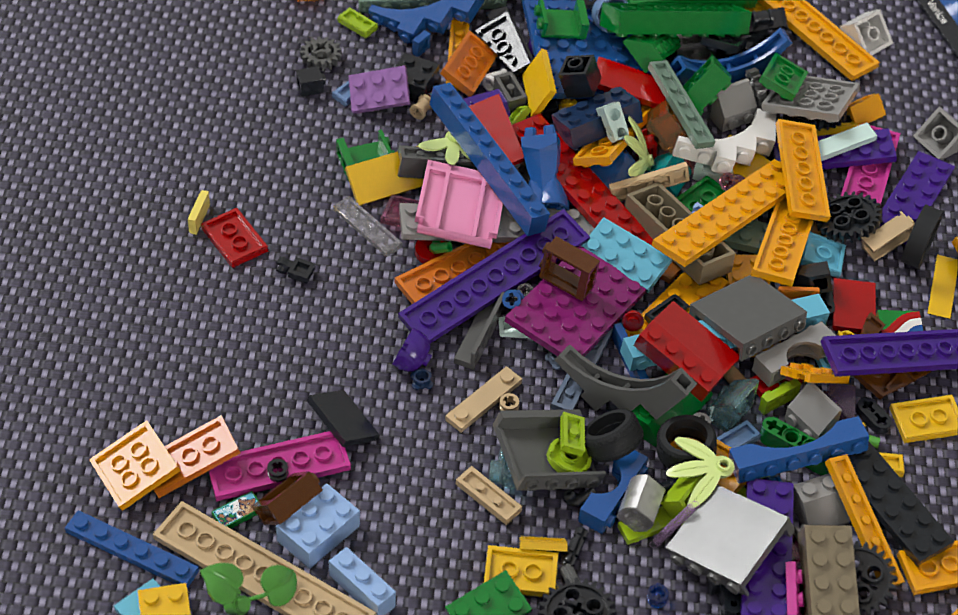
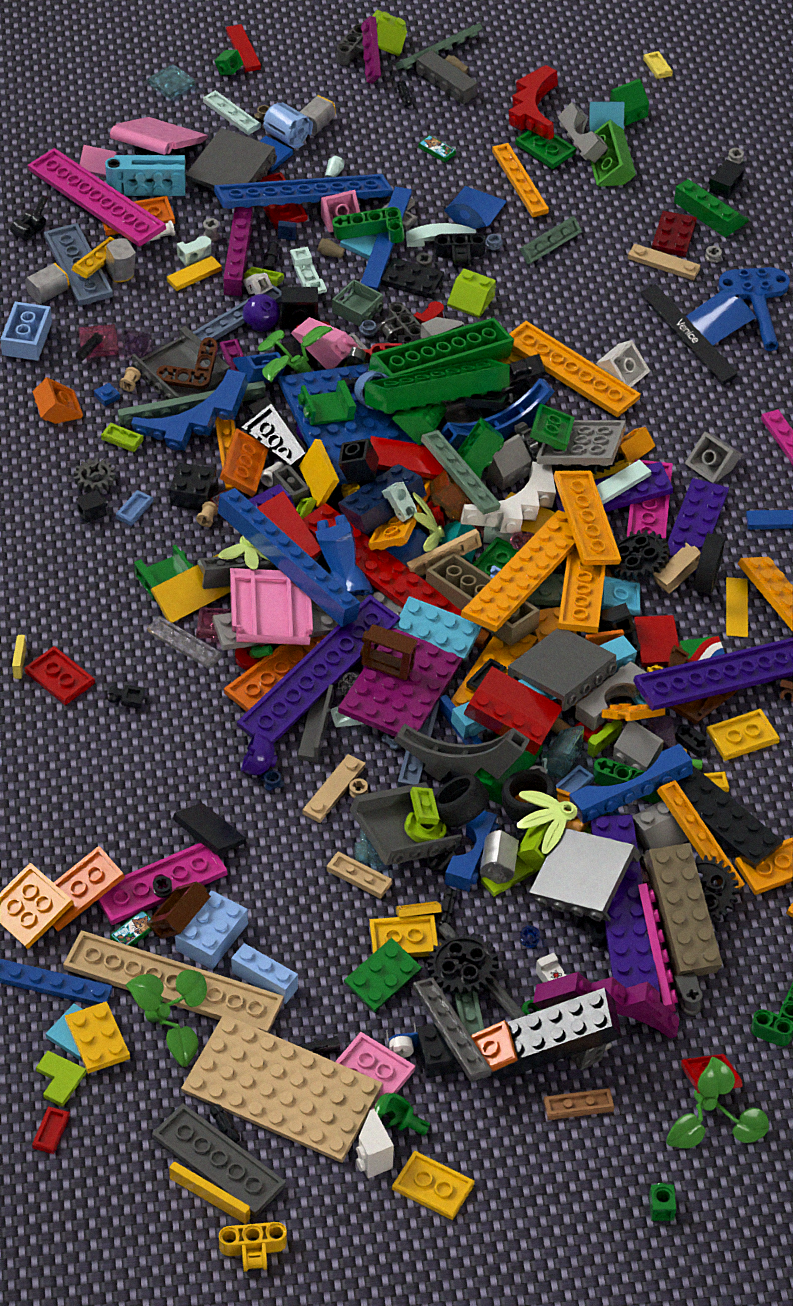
camera: 10 degrees left, 0 degrees up
medium lavender plate [349,66,410,114] -> none
blue plate [412,30,431,57] -> none
blue bush [502,290,525,309] -> none
red plate [622,310,644,331] -> none
lavender piece [650,501,699,548] -> none

